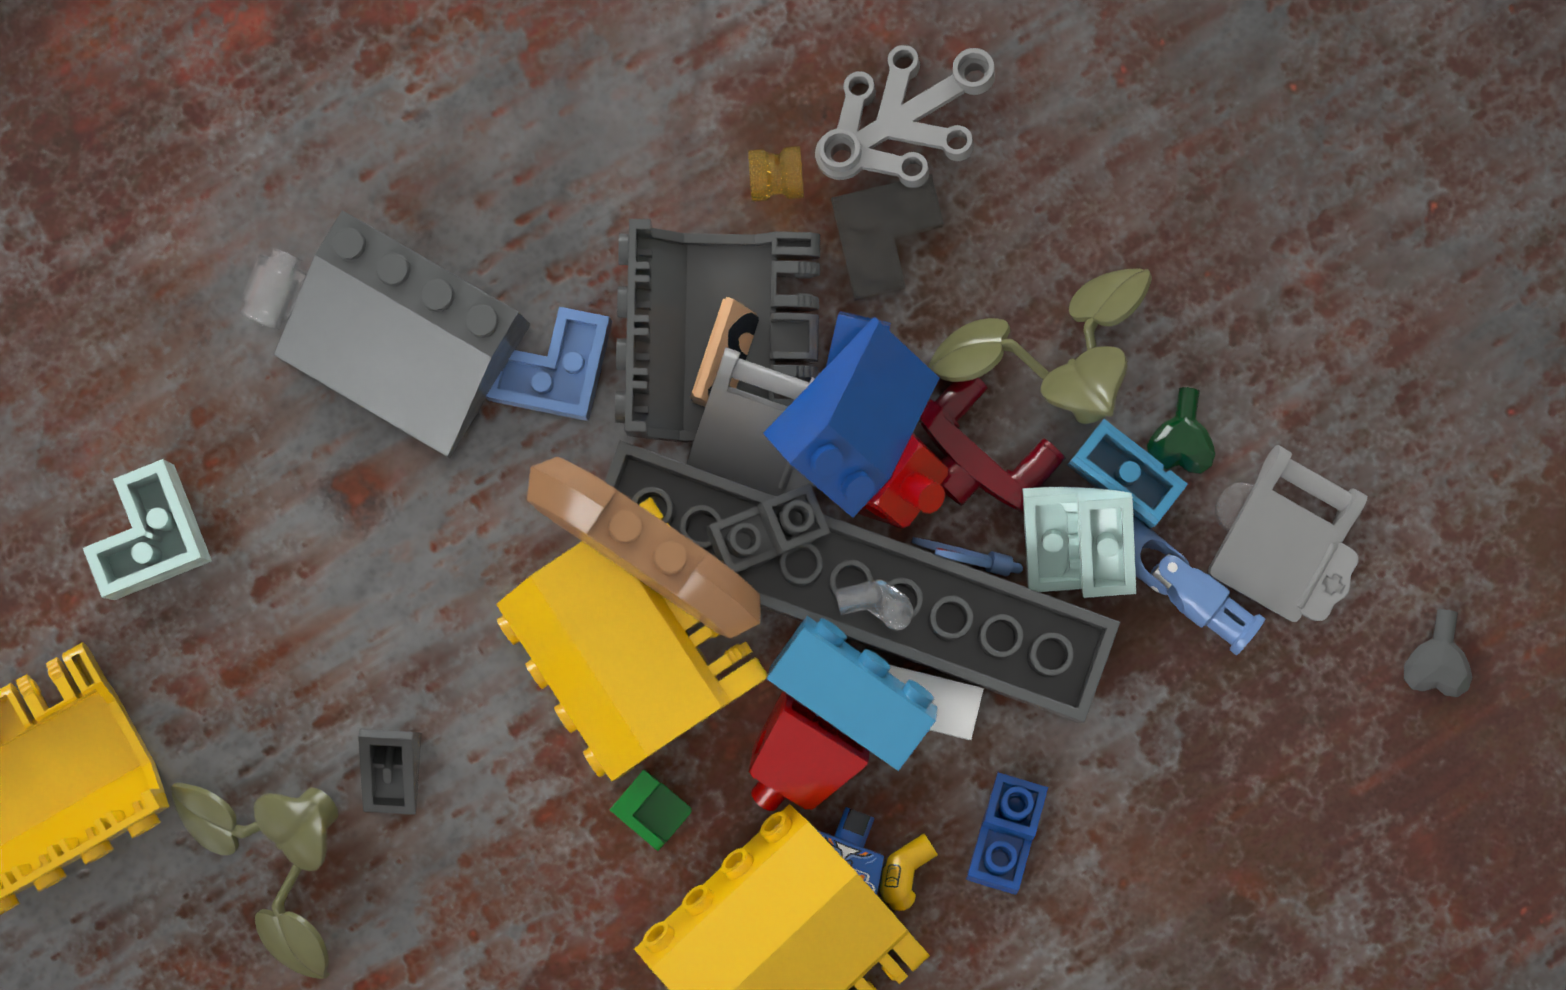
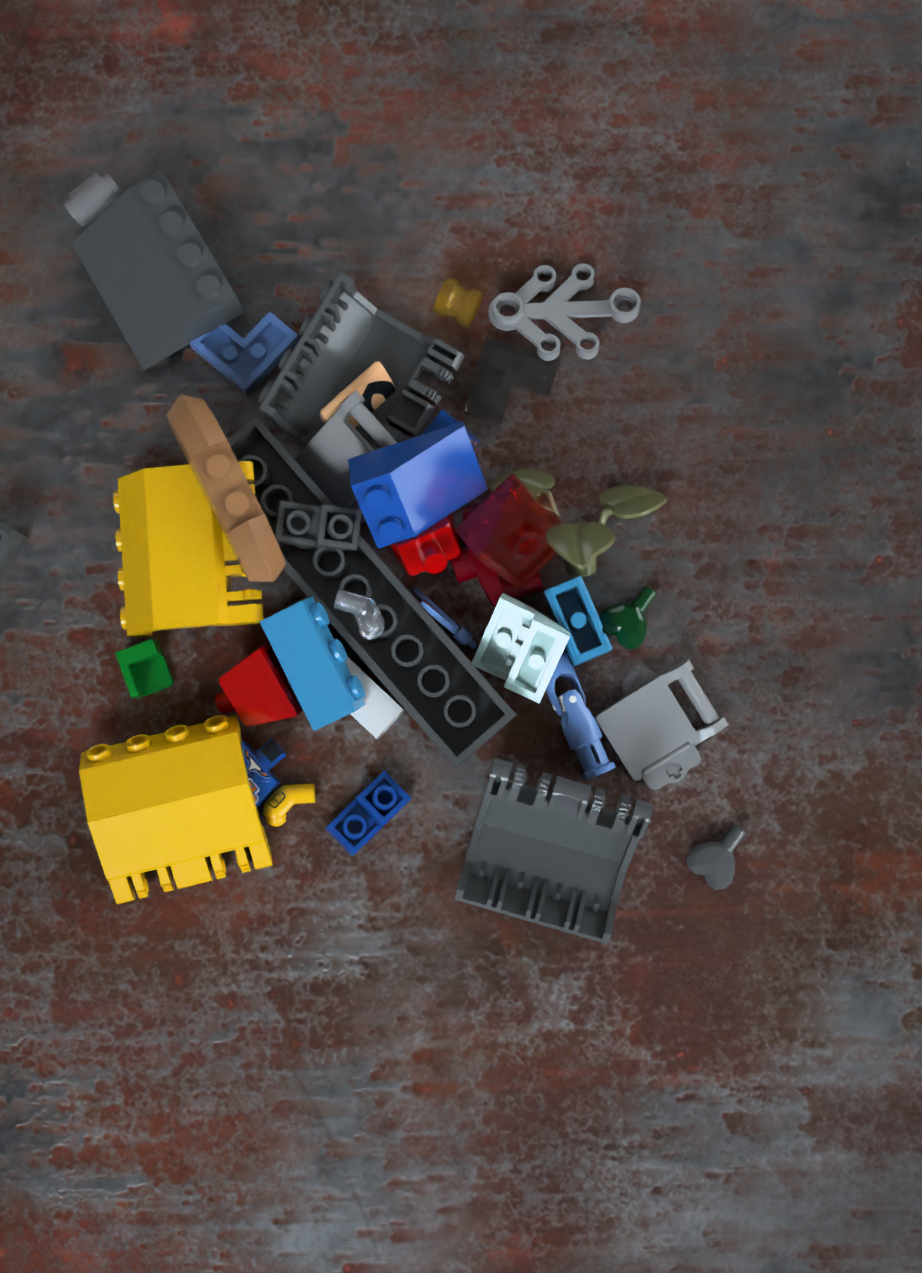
camera: 30 degrees right, 0 degrees up
none -> dark grey hinge [454,758,654,944]
none -> clear red slope [455,473,565,590]

